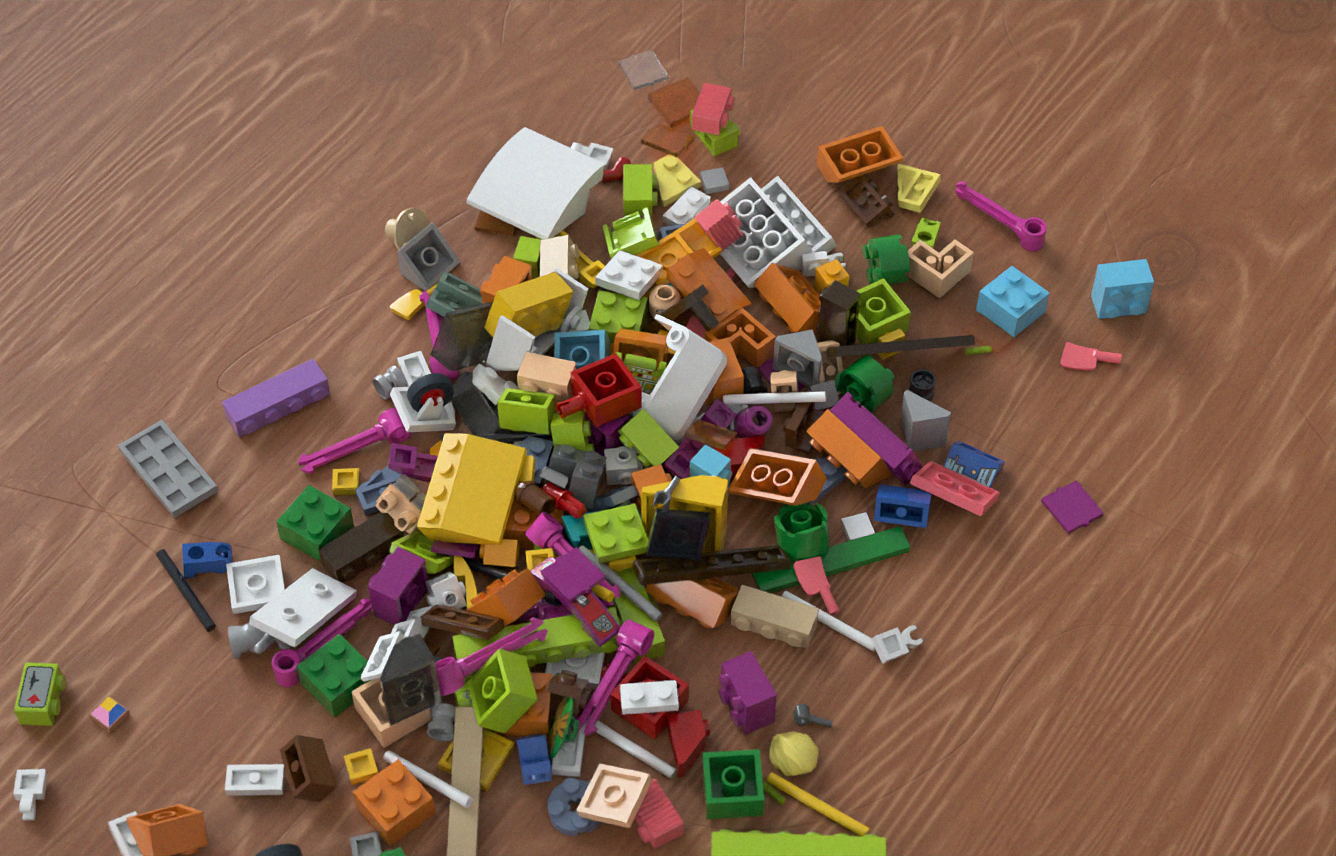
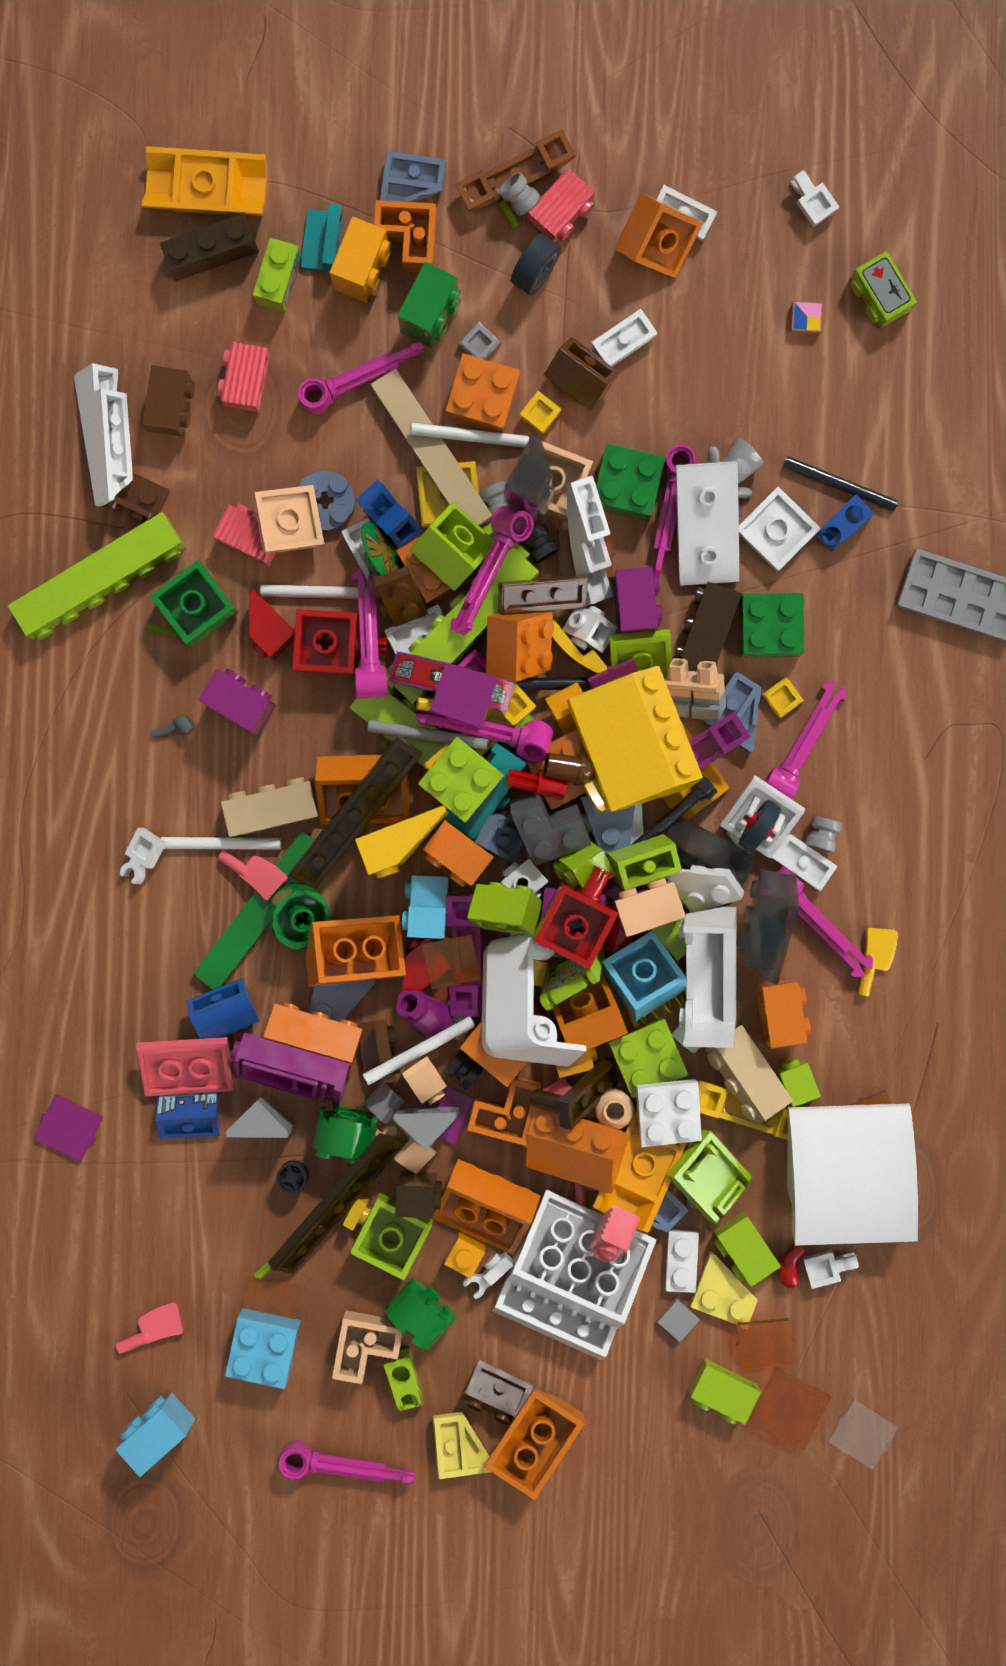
camera: 145 degrees right, 35 degrees up
medium lavender brick [222,359,330,438] -> none
tan piece [385,208,430,250] -> none
light grey slope [397,223,460,291] -> none
sand green slope [425,271,482,330] -> none
yellow brick [484,272,574,338] -> none
light grey tile [540,466,568,488] -> none
white plate [620,680,678,714] -> none
black tile [646,508,710,560] -> none
flat silver hand [653,476,680,513] -> none
coral brick [692,83,735,135] -> none
yellow bar [767,772,870,837] -> none
light yellow hair [769,731,819,776] -> none
white tile [841,512,875,541] -> none

